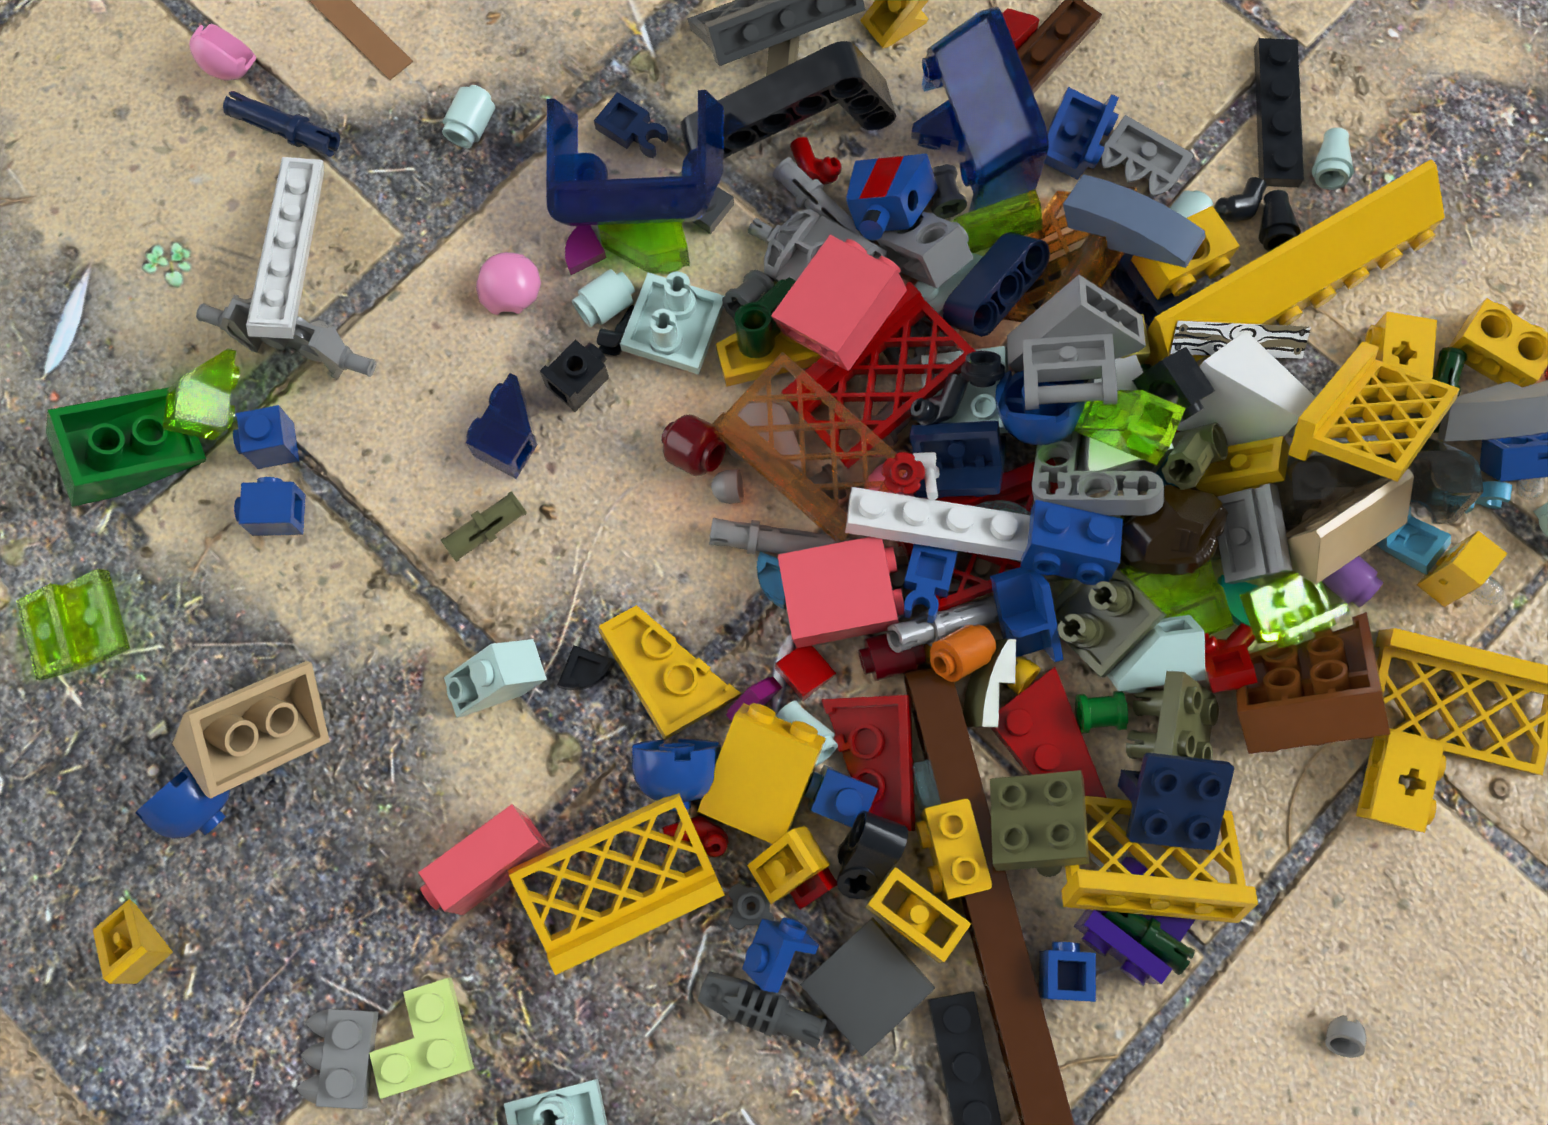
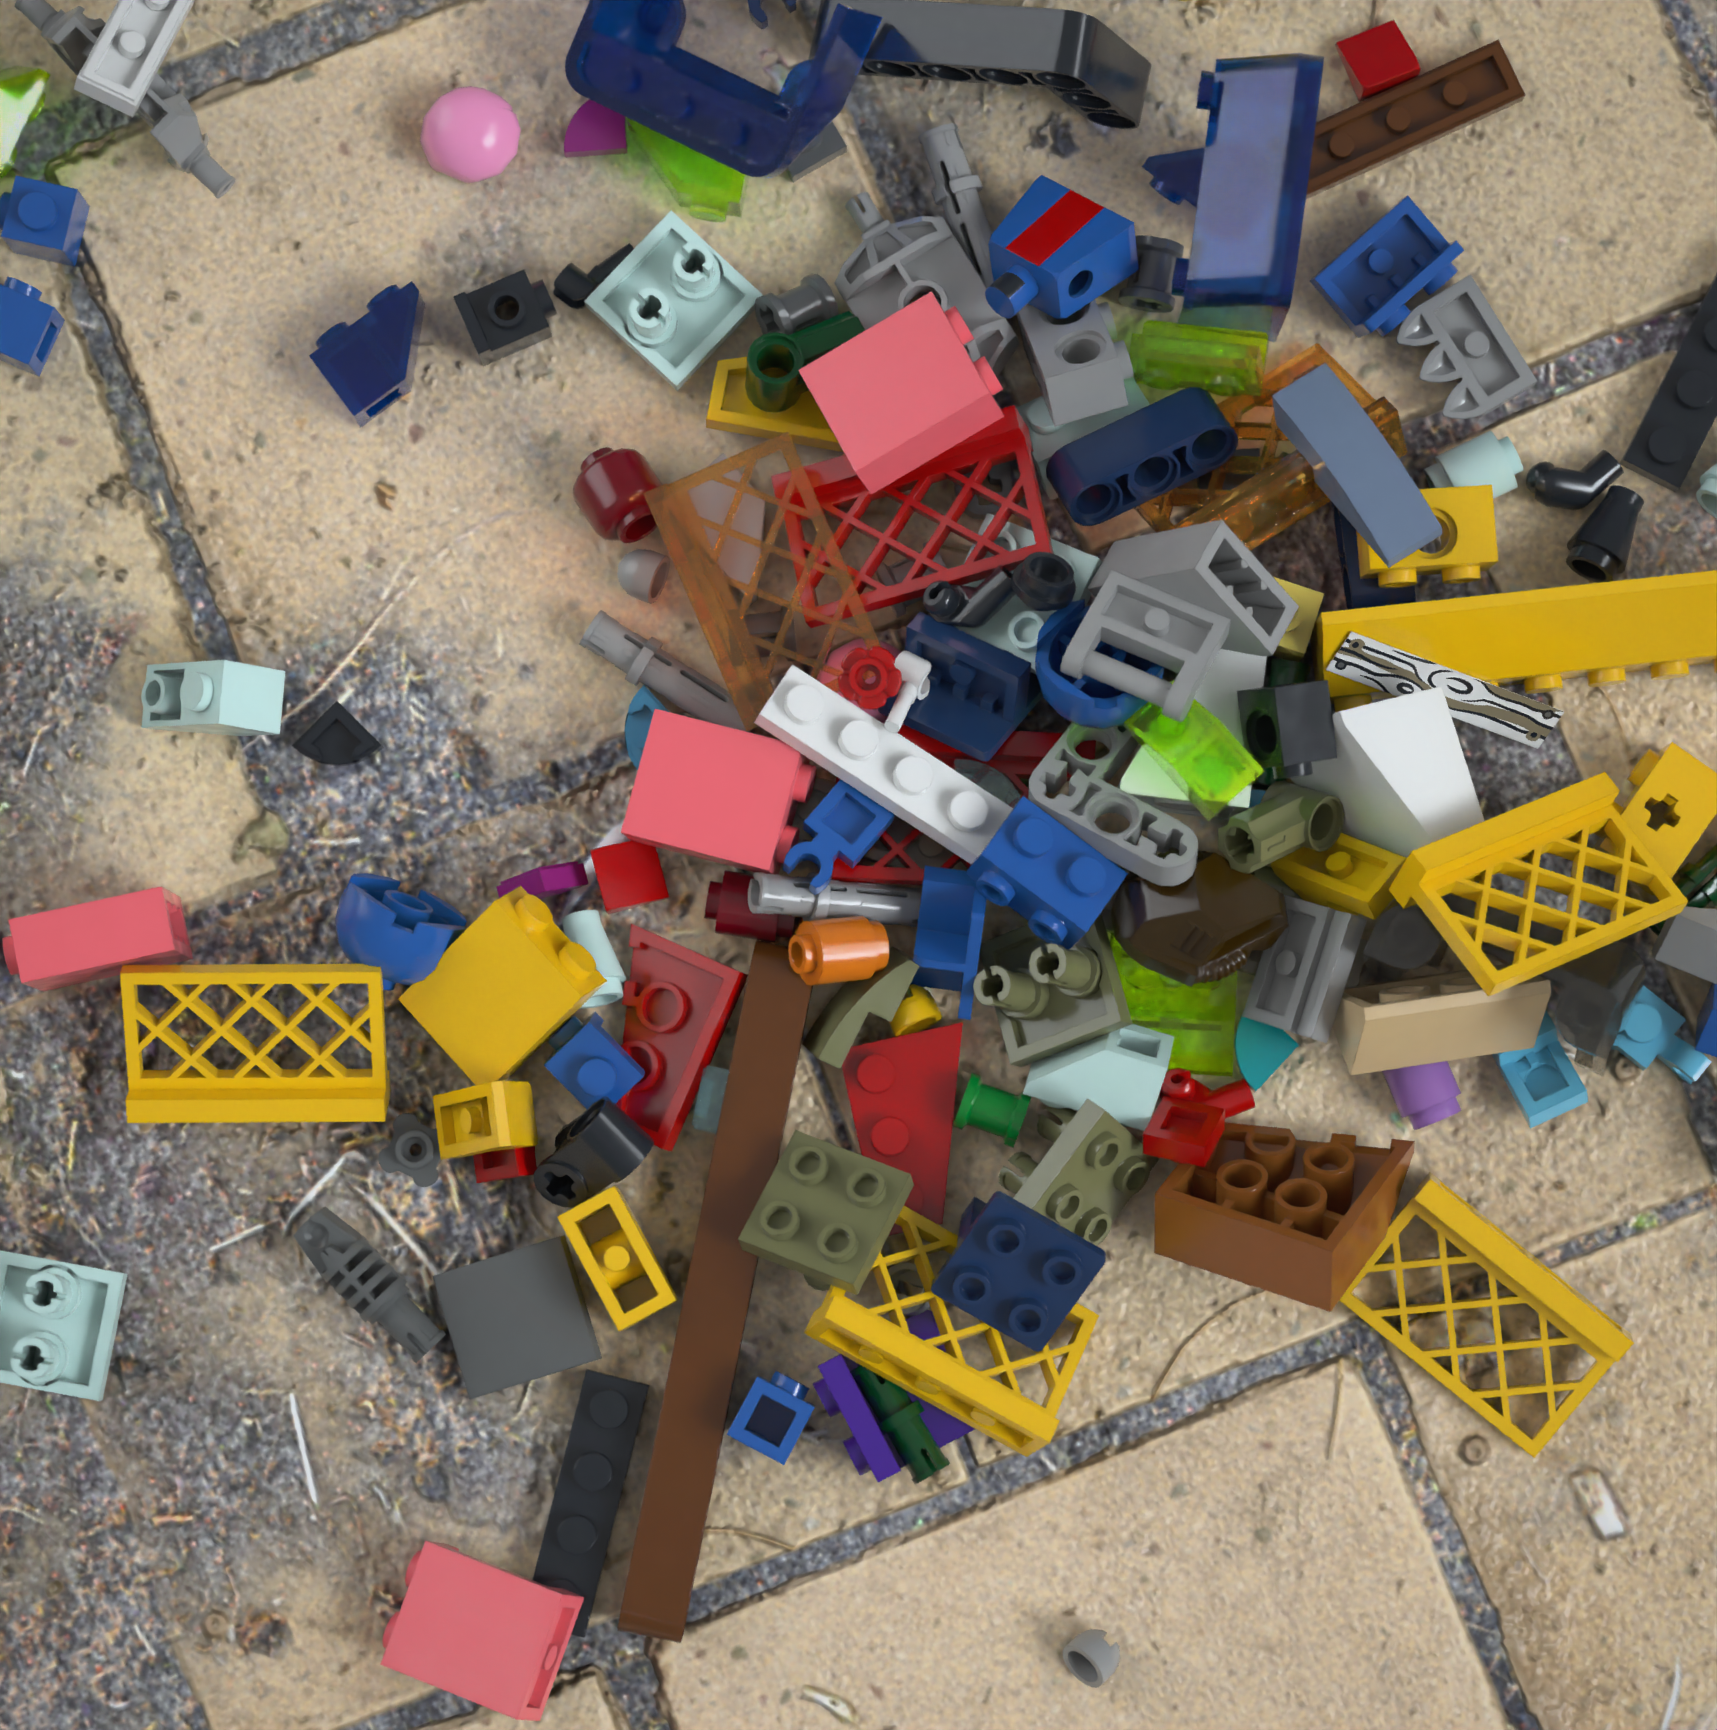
camera: 25 degrees right, 10 degrees up
olive pin [441,491,527,562] -> none
light aqua brick [572,269,635,327] -> none
yellow wing [598,605,741,740] -> none
red arm [662,816,728,857] -> none
blue bracket [742,918,819,993] -> none
red arm [790,137,842,185] -> none
yellow bracket [915,799,992,902] -> none
clear neon green bracket [1239,571,1350,648] -> none
yellow brick [1356,730,1446,833] -> none
yellow piece [1417,531,1508,607] -> none

